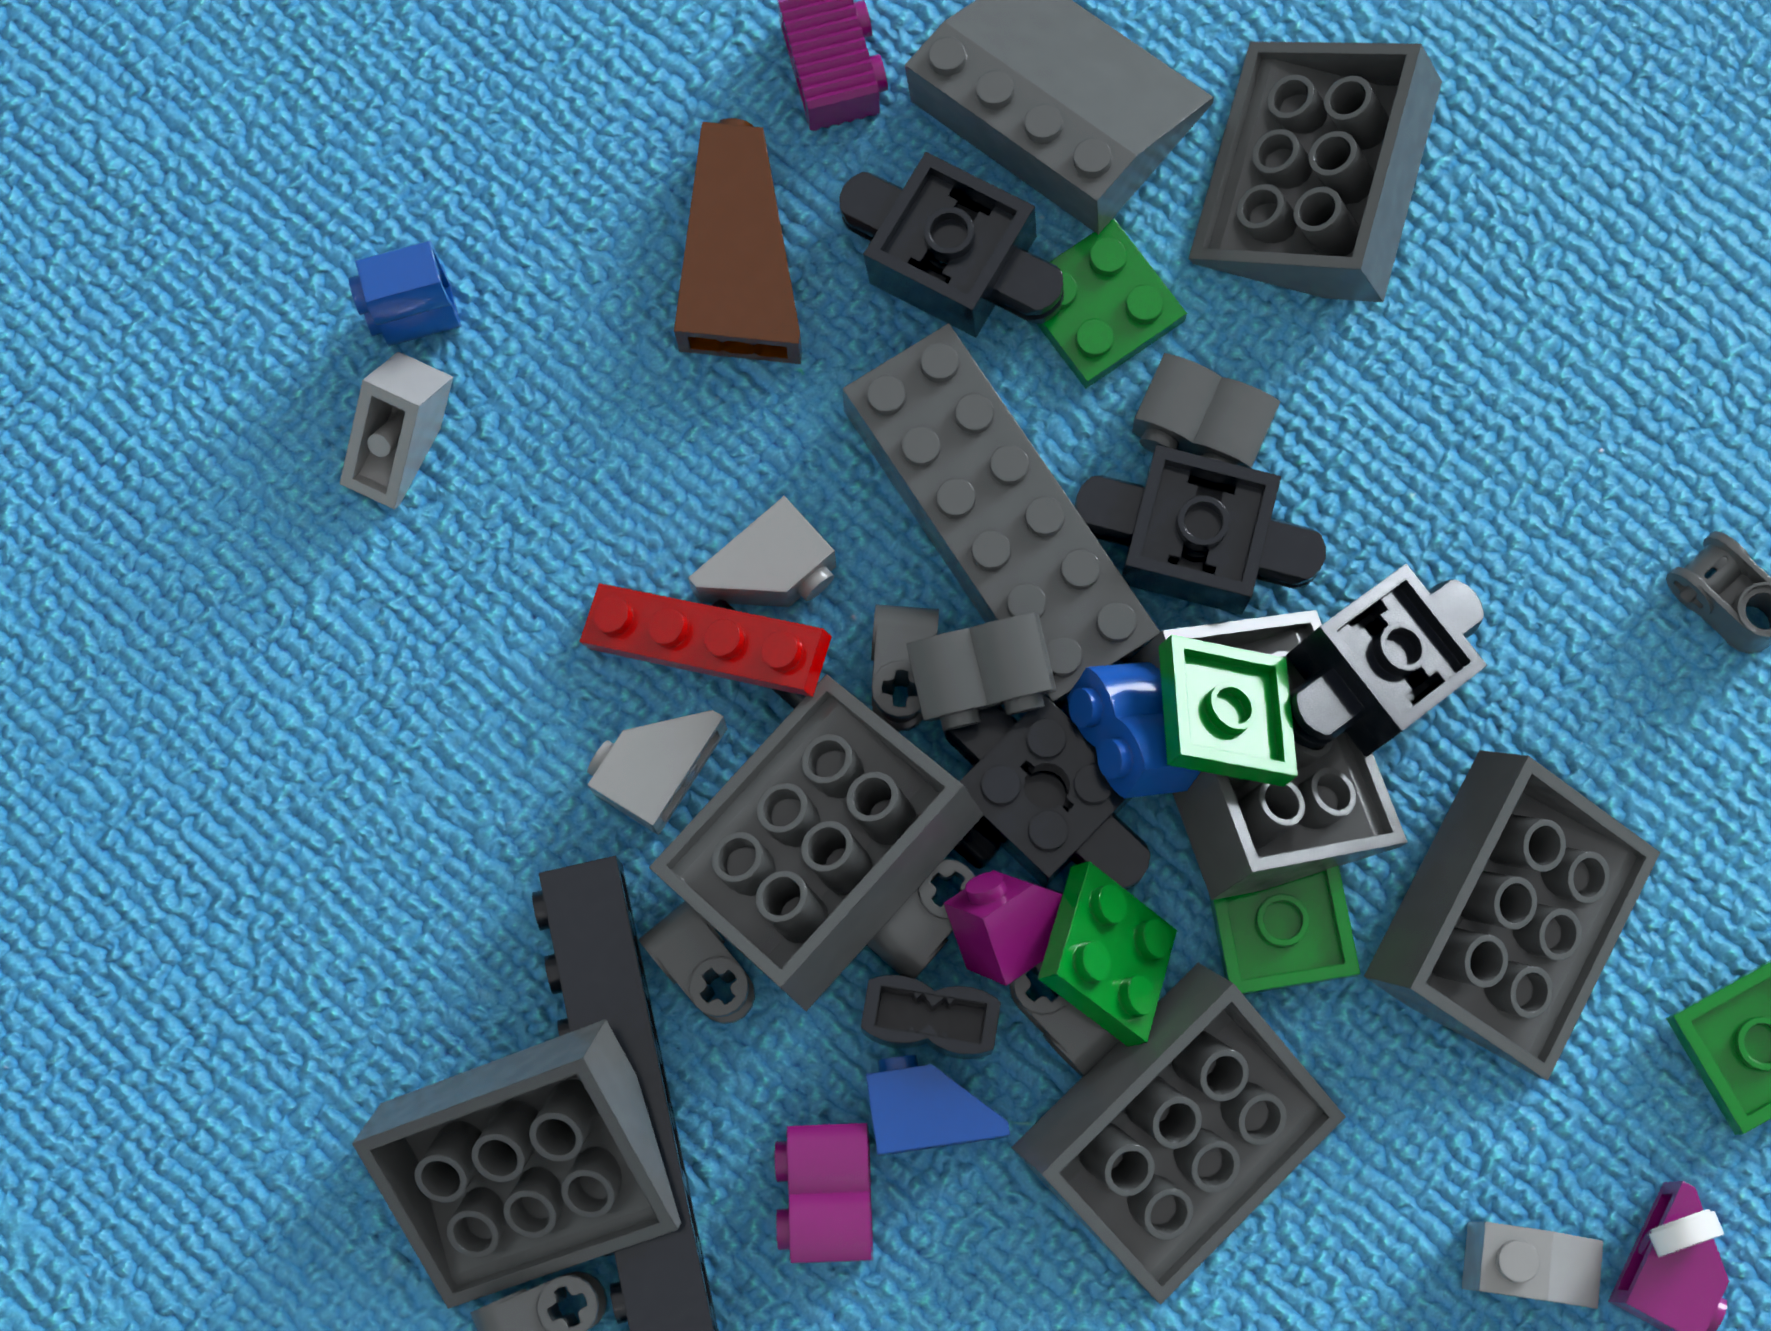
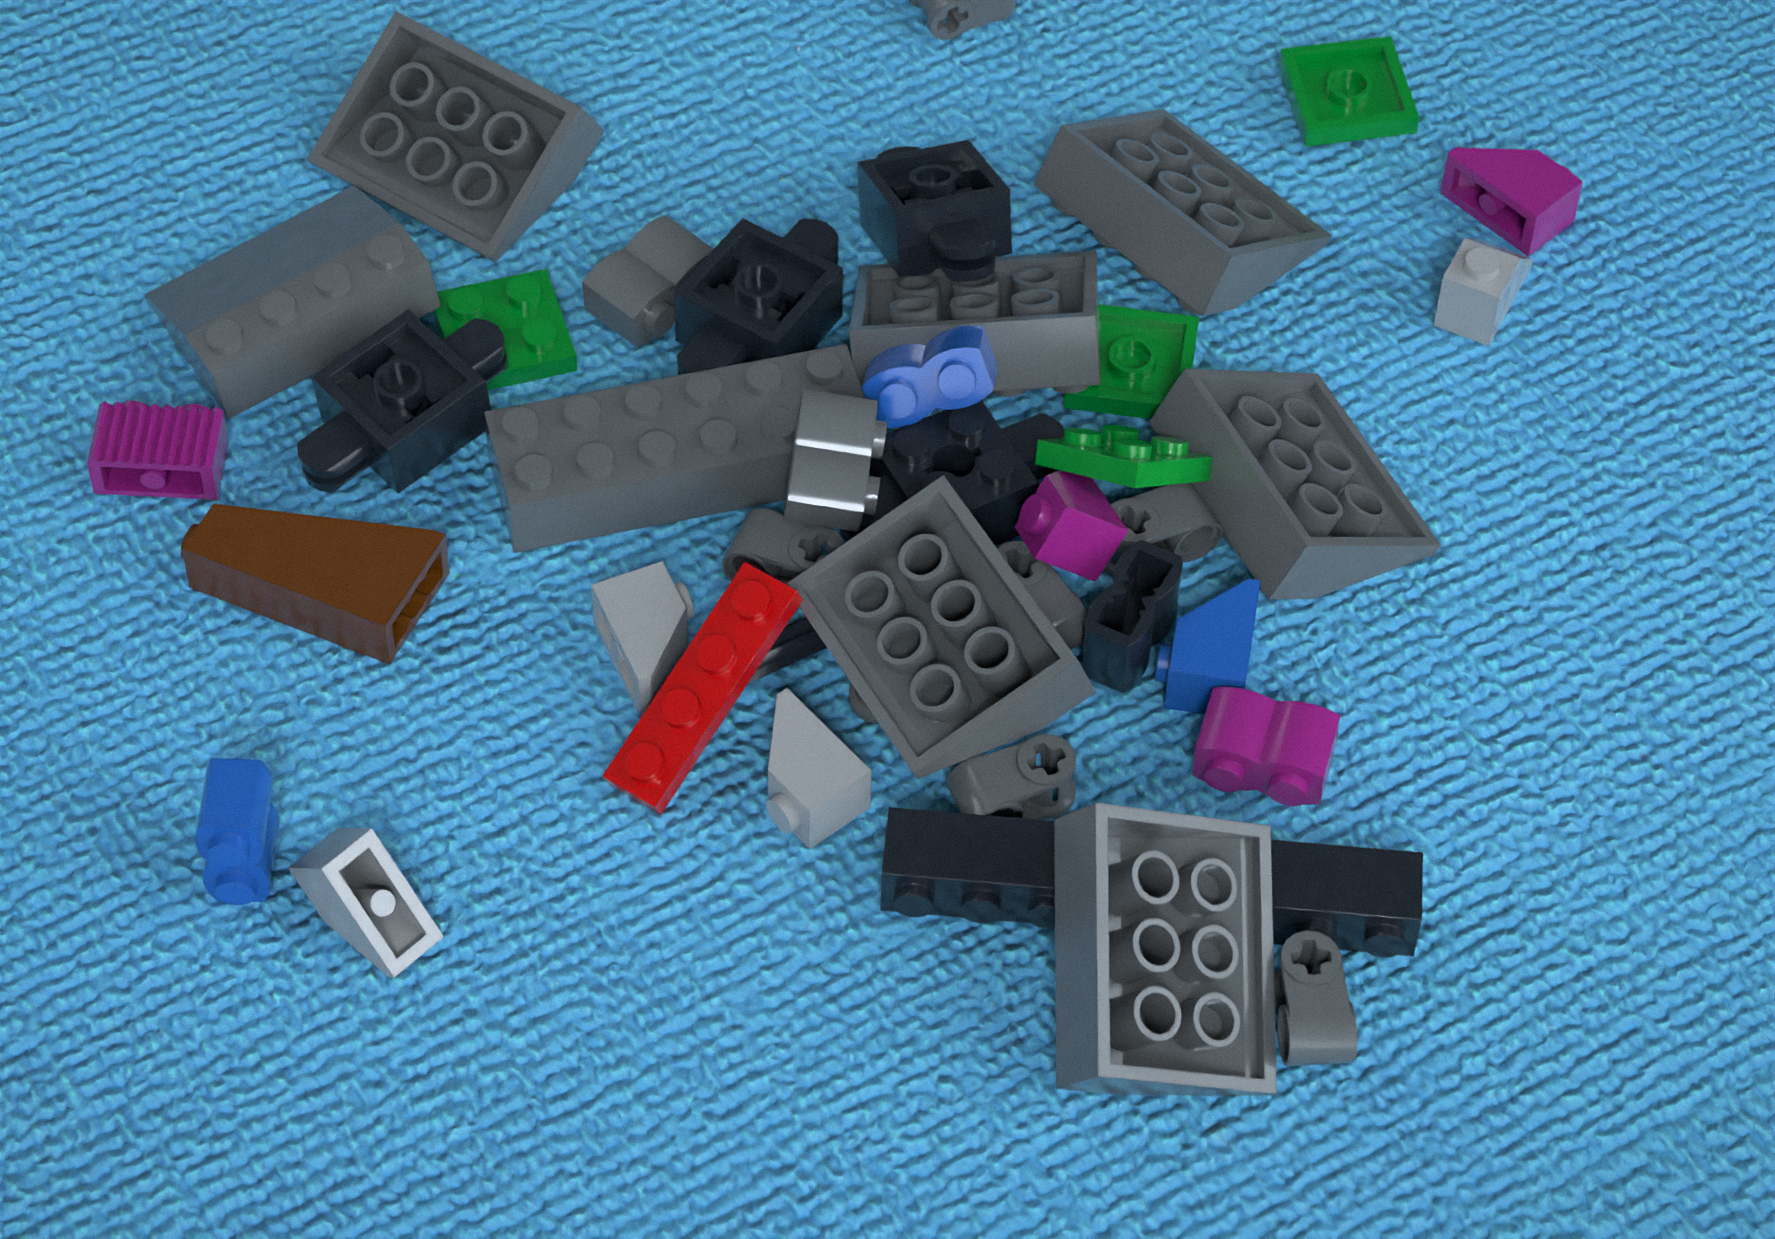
camera: 75 degrees left, 25 degrees down
plate [1158,634,1298,787] -> none
white tile [1649,1209,1724,1258] -> none

